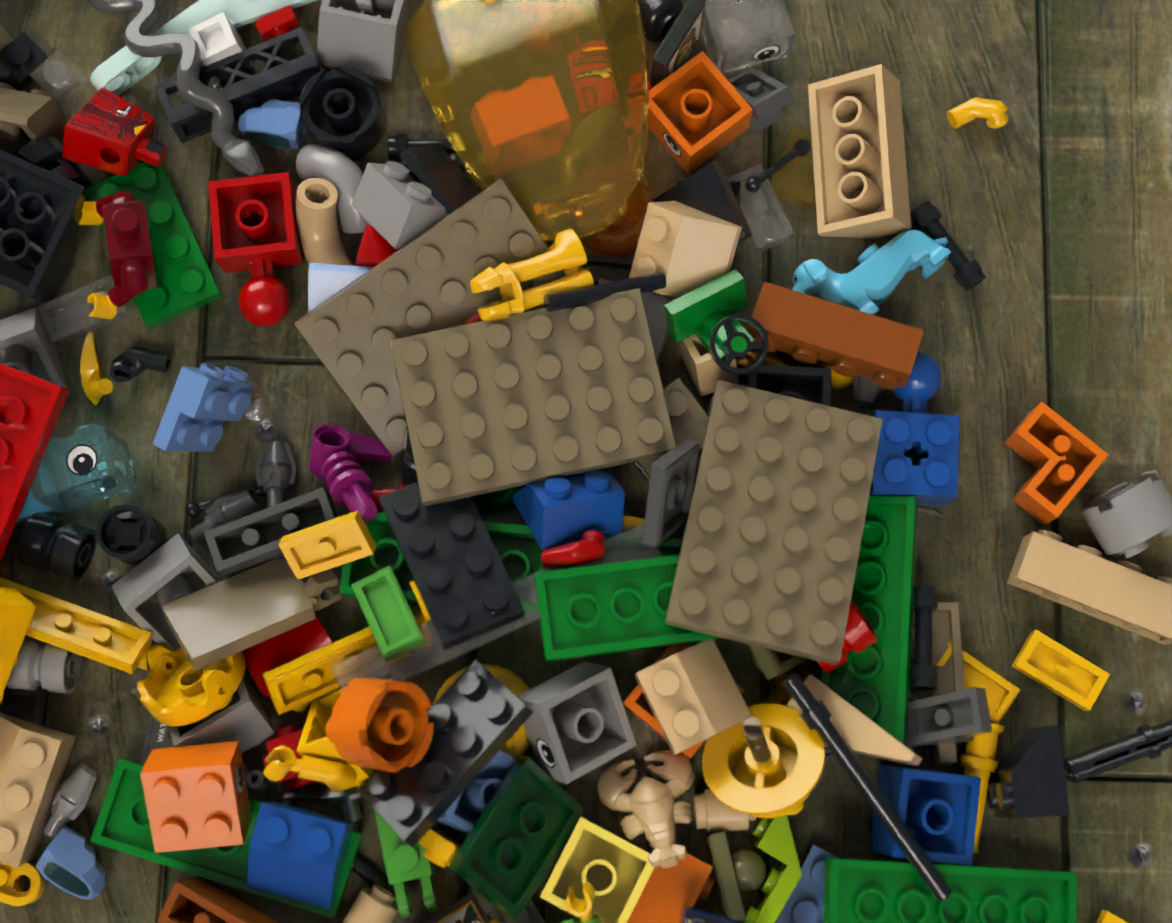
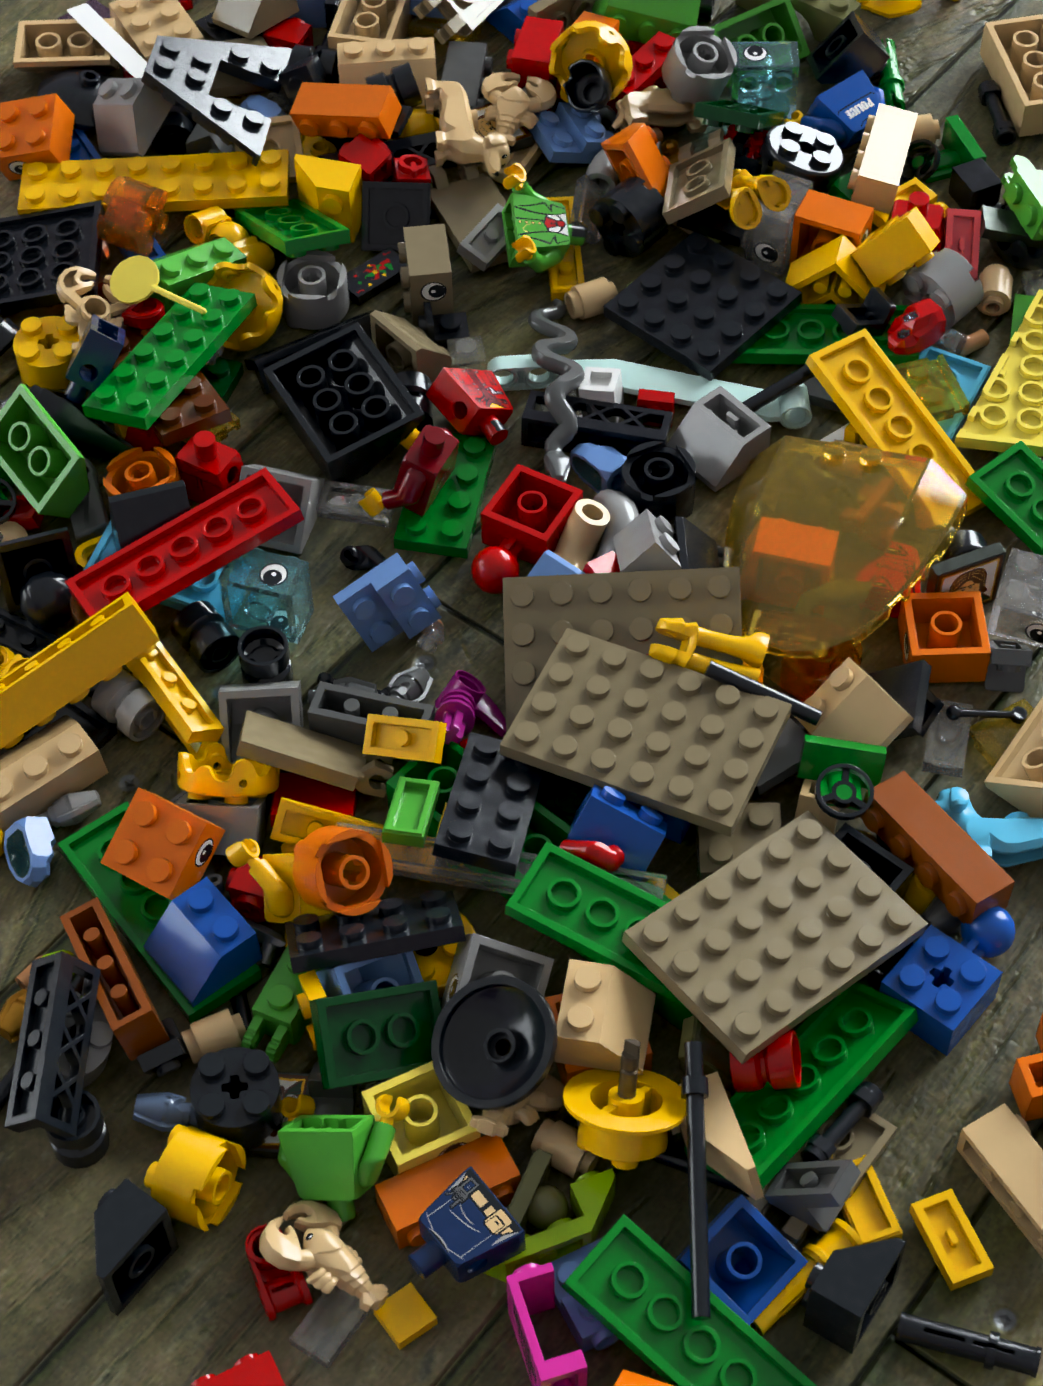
camera: 35 degrees right, 25 degrees down
yellow bar [80,332,113,406] -> none
dark grey tile [642,438,701,547] -> none
none -> black dish [431,975,557,1110]

